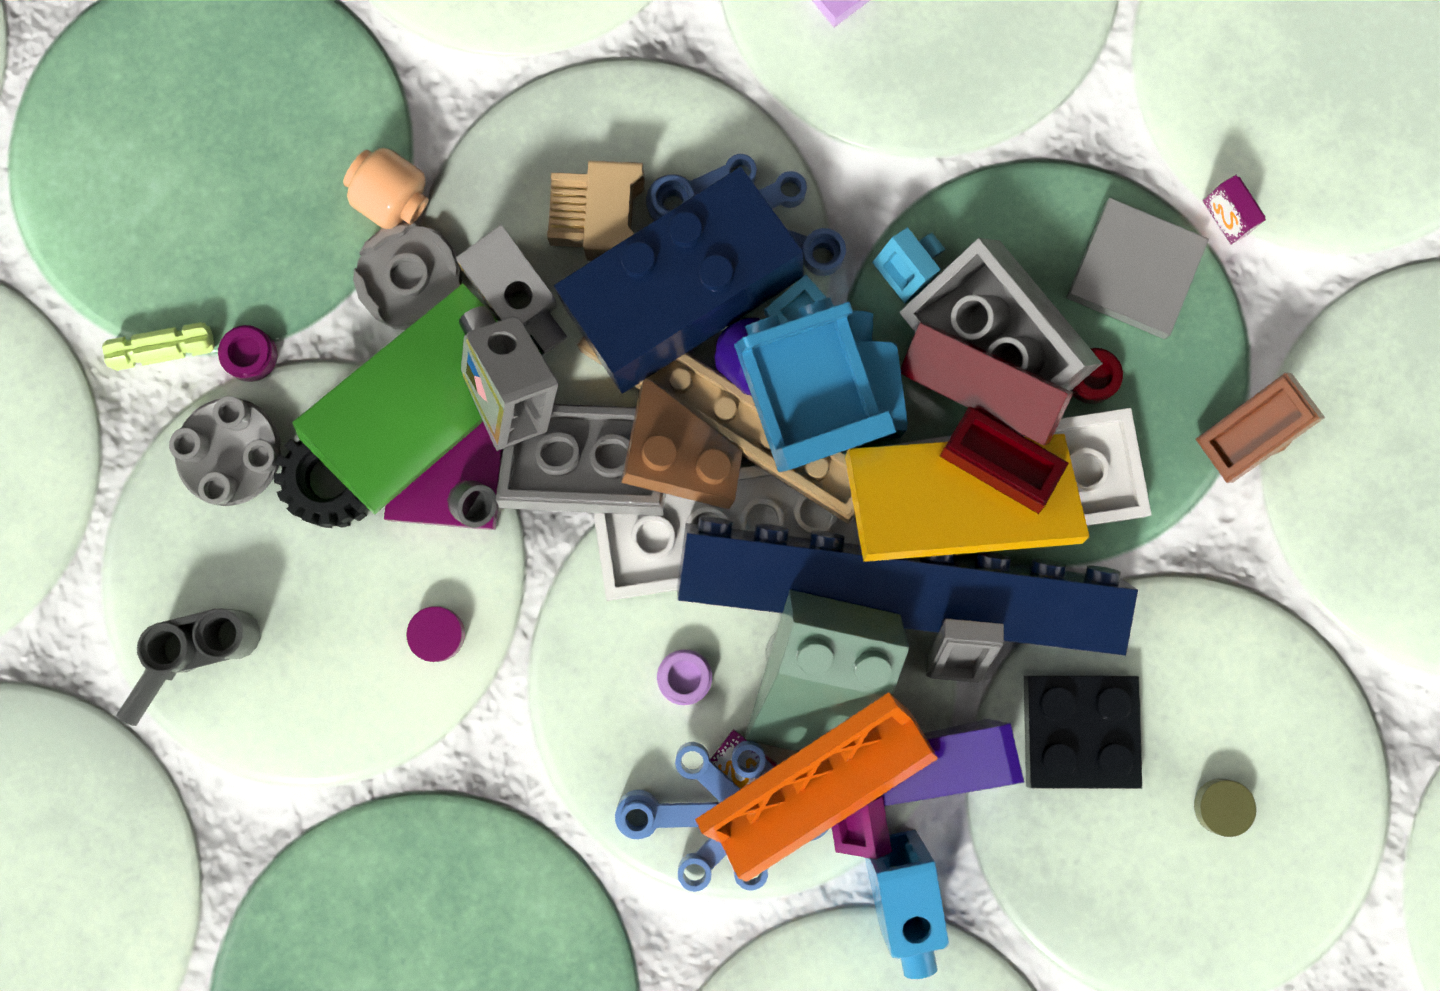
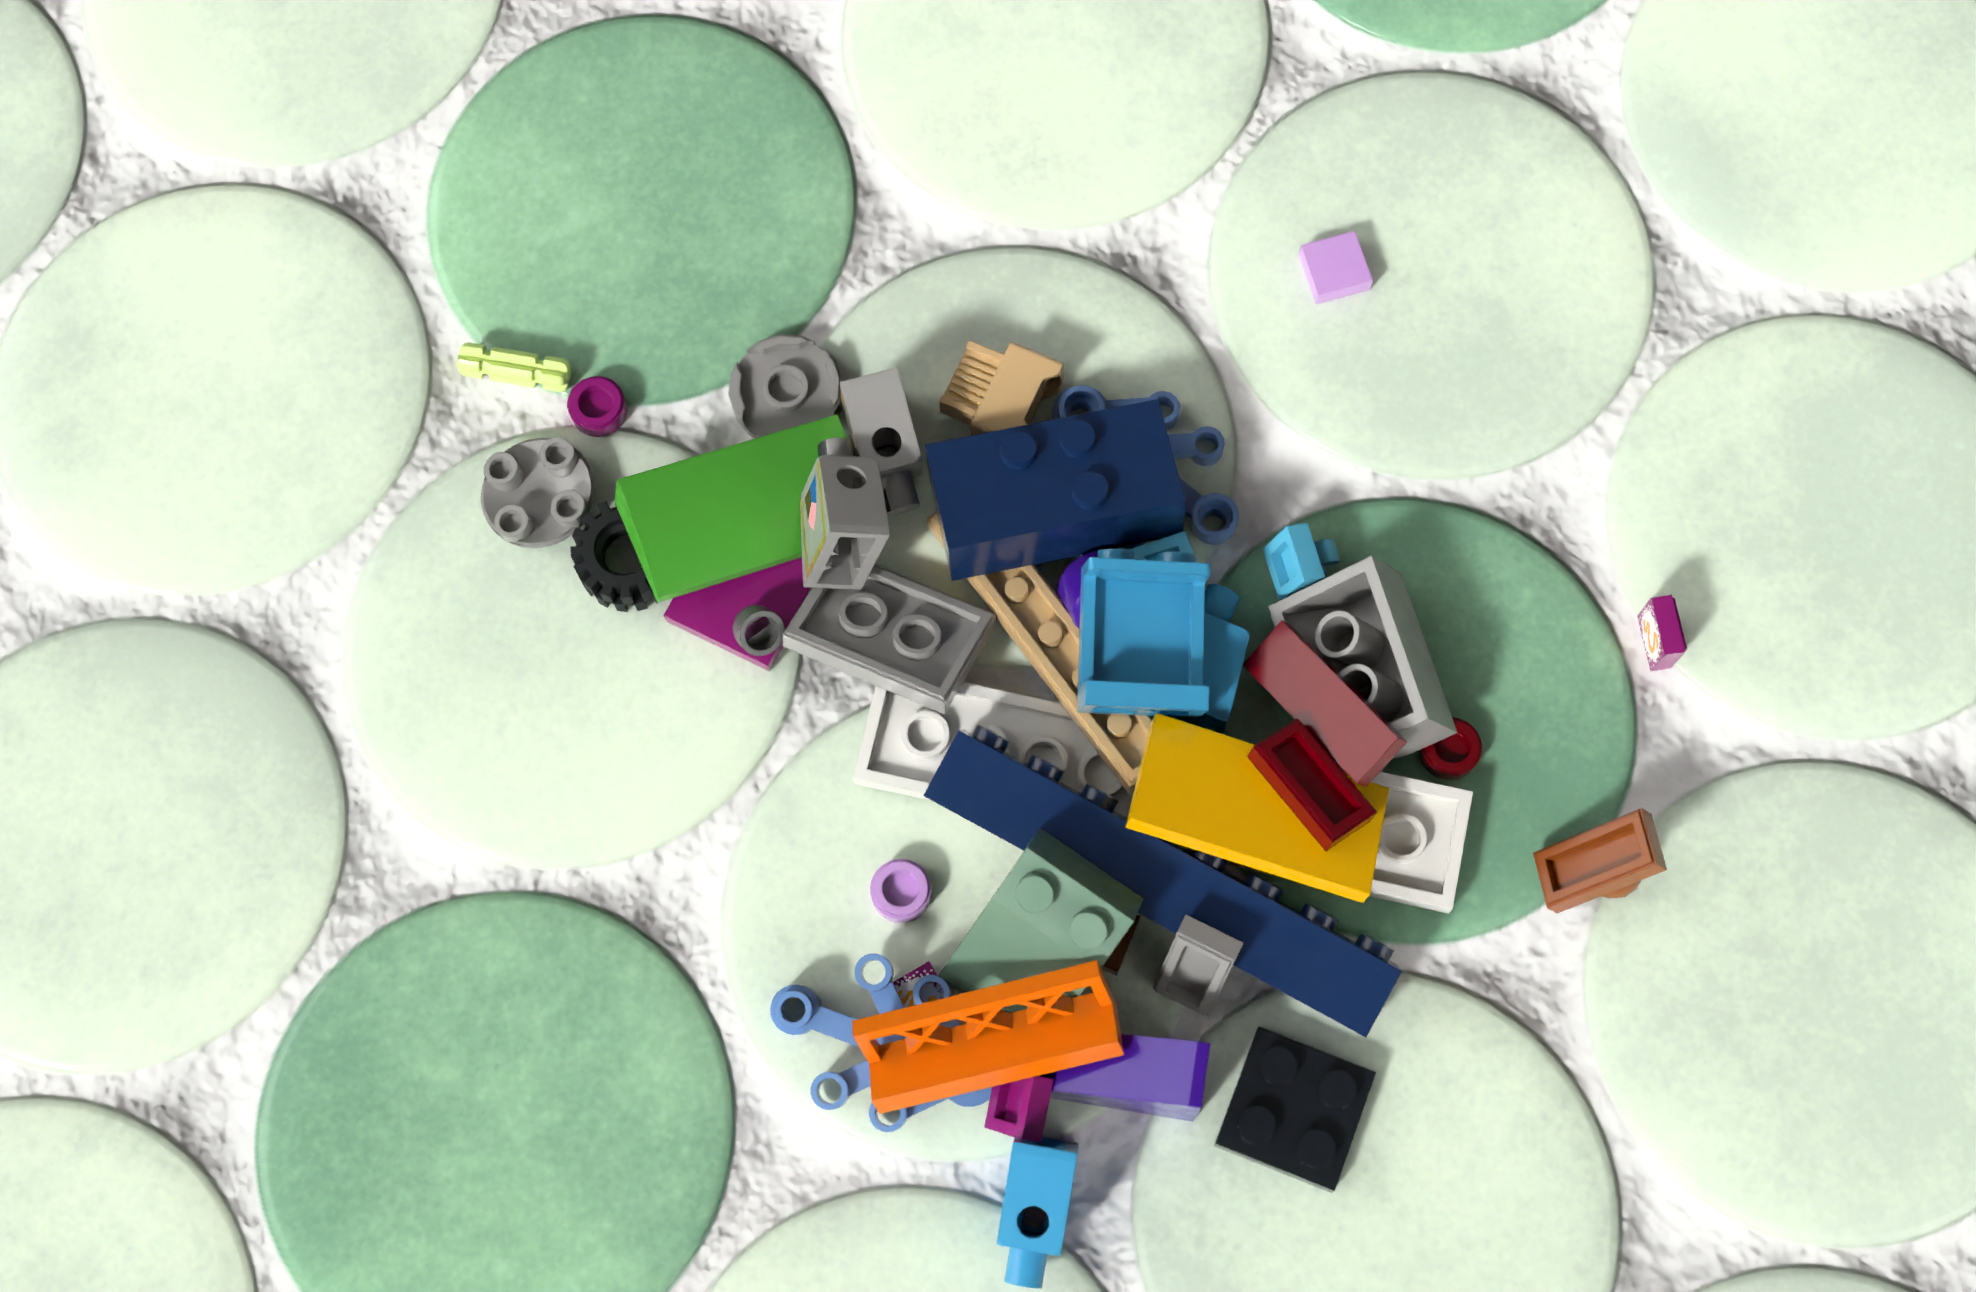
camera: 25 degrees right, 10 degrees down
dark grey beam [116,609,260,726] -> none
light nougat head [343,148,429,229] -> none
magenta tile [406,607,465,662] -> none
medium nougat wing [621,380,743,509] -> none
light grey tile [1066,198,1209,339] -> none
olive tile [1194,779,1256,837] -> none

